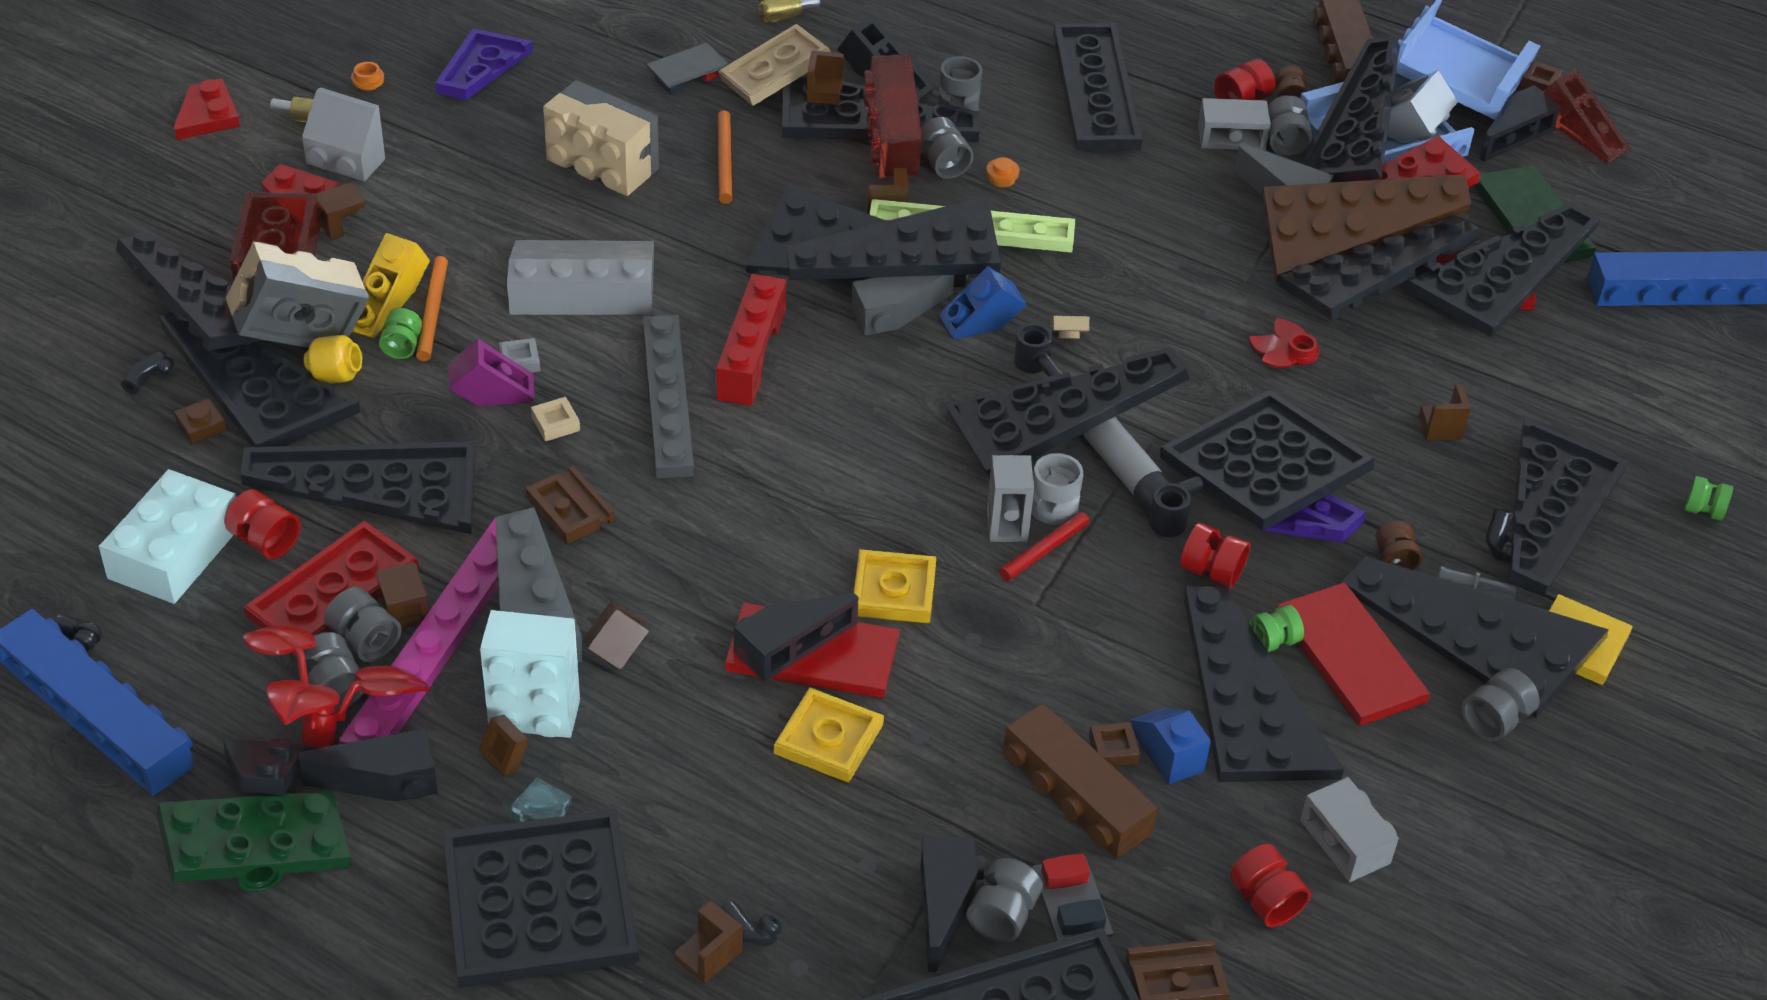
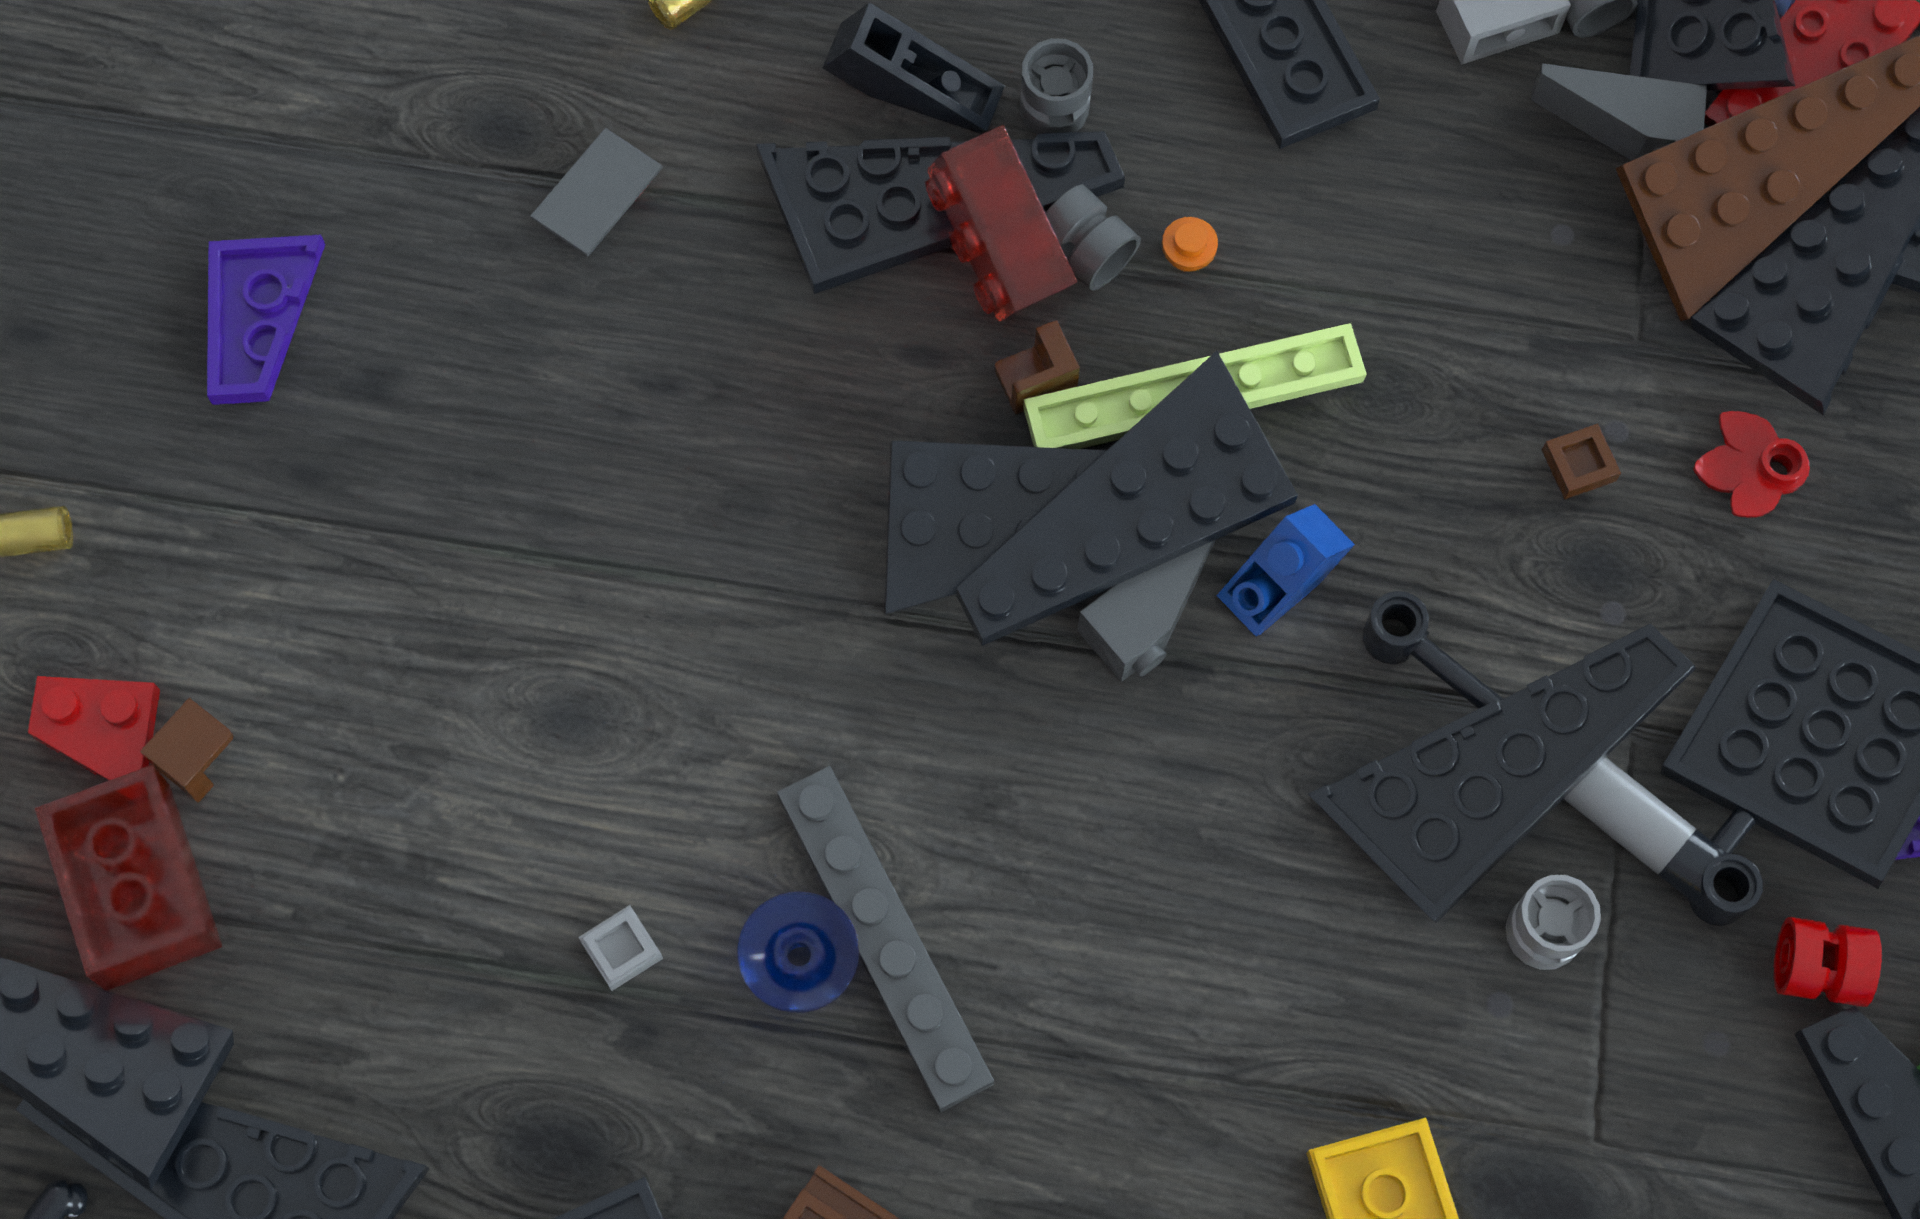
camera: 20 degrees left, 25 degrees up
dark grey piece [226,241,369,348] -> none
light grey slope [302,87,385,182] -> none
yellow head [304,335,362,384] -> none
orange plate [351,62,384,91] -> none
yellow slope [352,233,430,339] -> none
bright green wheel [379,308,422,359] -> none
orange bar [416,256,448,362] -> none
magenta slope [449,339,535,406] -> none
light grey slope [507,240,654,315] -> none
tan plate [531,397,580,441] -> none
tan piece [543,80,659,196] -> none
red arch [716,274,786,406] -> none
orange bar [717,110,732,204] -> none
tan tile [718,24,830,106] -> none
reddish brown panel [807,51,844,105] -> none
light grey brick [987,455,1034,542] -> none
red bar [999,512,1090,581] -> none
tan plate [1050,316,1090,339] -> none
none -> clear blue dish [737,892,859,1013]
none -> reddish brown plate [1542,423,1621,500]

